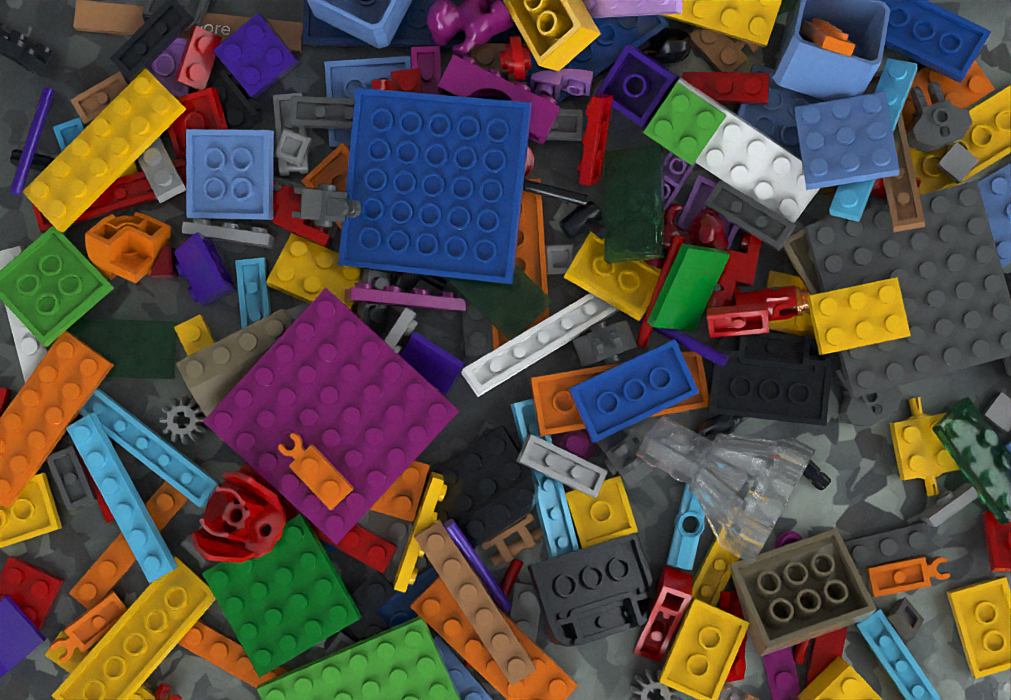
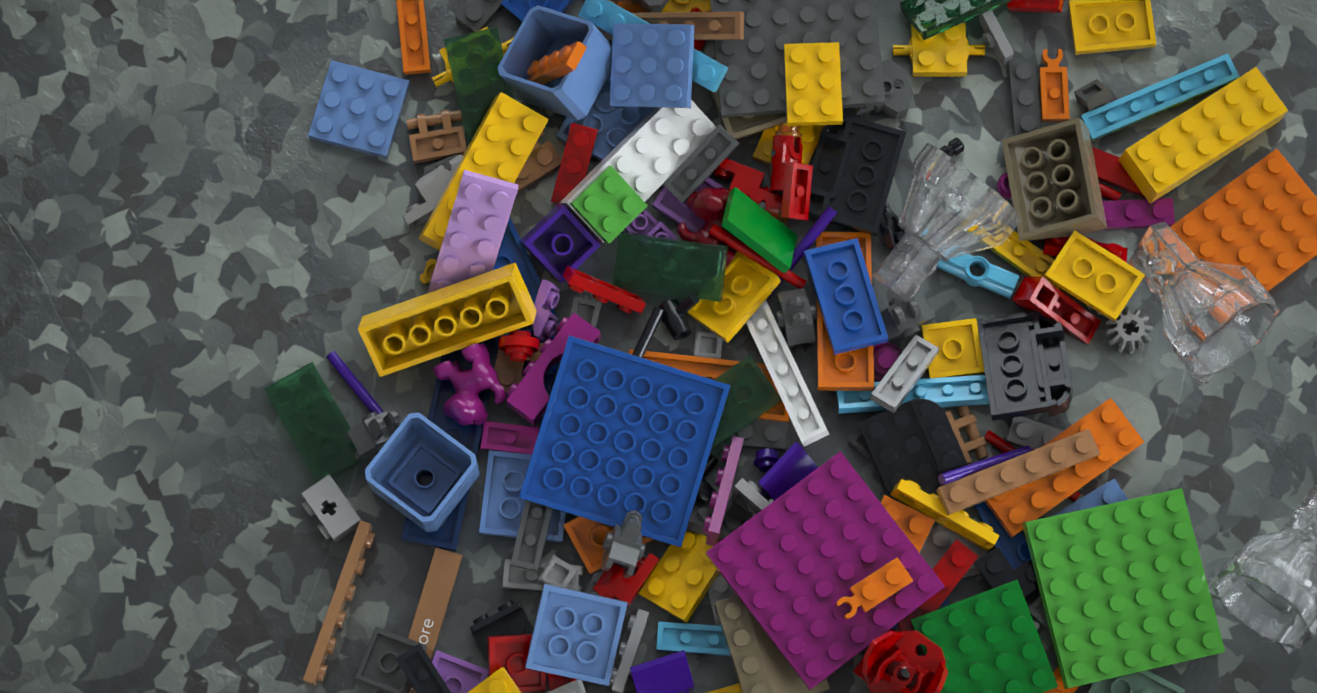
camera: 80 degrees left, 10 degrees down
red plate [174,26,222,91] -> none
dark purple brick [213,13,301,99] -> none
red plate [371,68,423,93] -> none
black piece [642,28,692,64] -> none
none -> dark purple plate [753,448,779,472]

